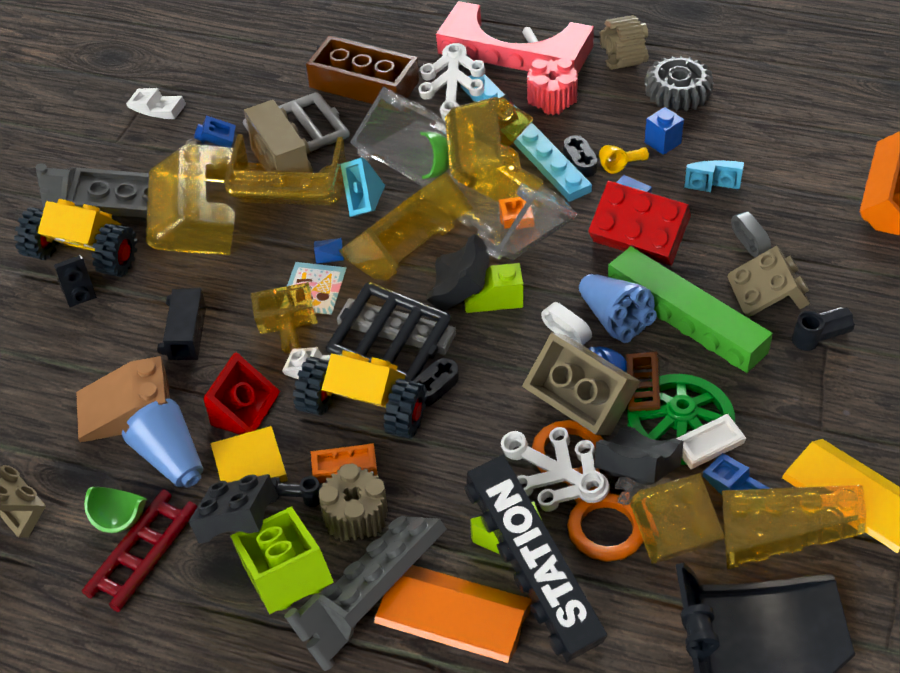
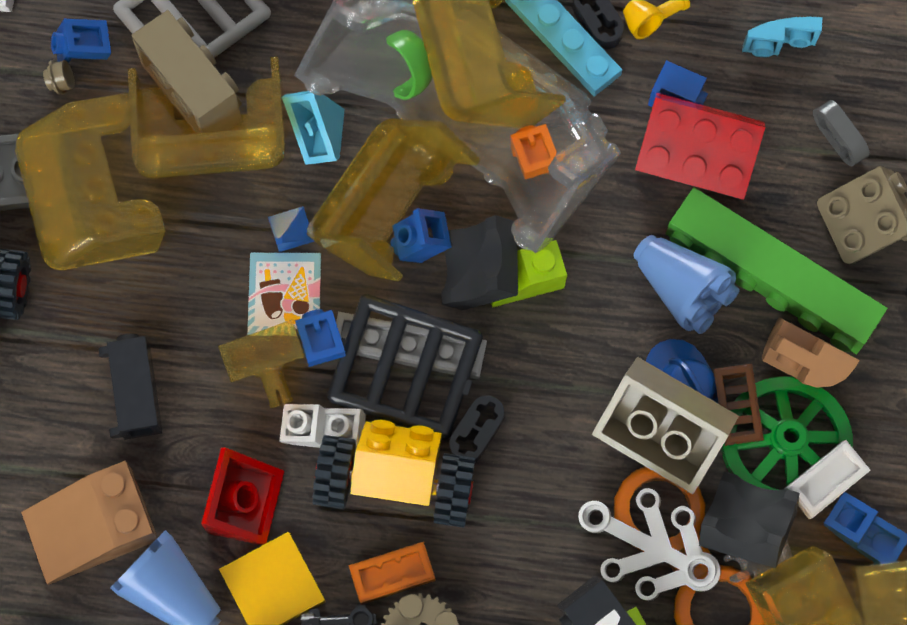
camera: 15 degrees left, 25 degrees up
white beam [541,302,592,345] -> none
none -> blue bracket [295,309,346,367]
none -> blue brick [391,208,452,263]
none -> medium nougat brick [762,317,860,388]

